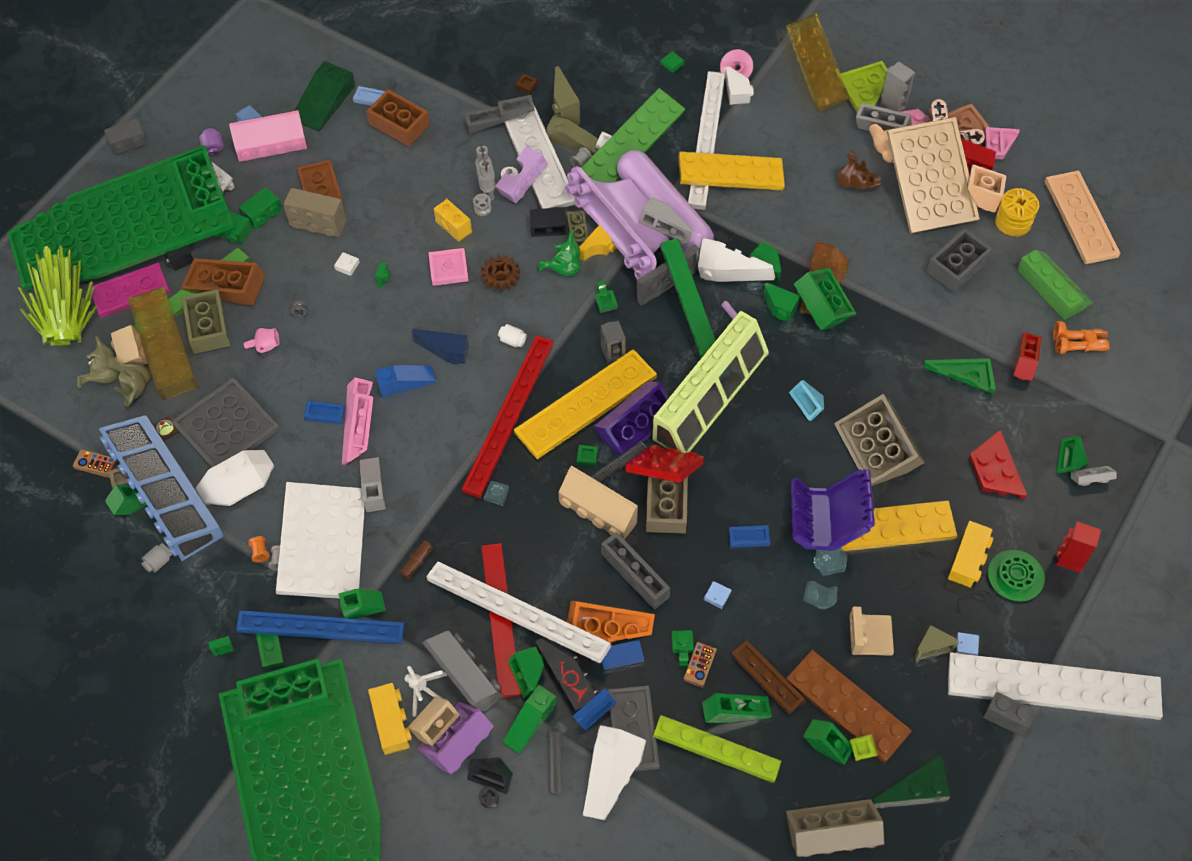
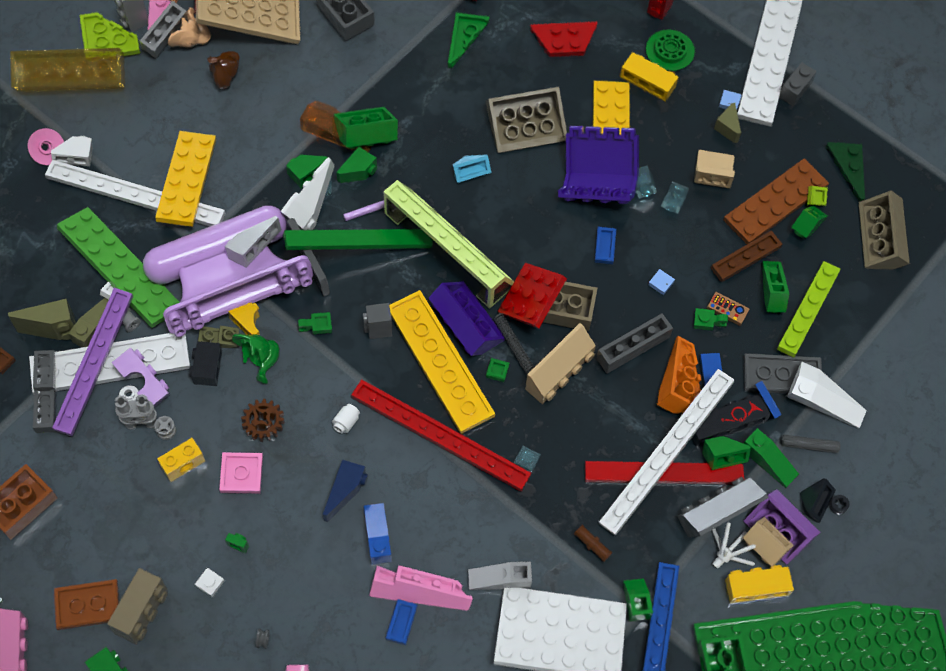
camera: 85 degrees left, 5 degrees up
green tile [661,51,684,73] -> none
none -> medium lavender plate [52,288,133,436]

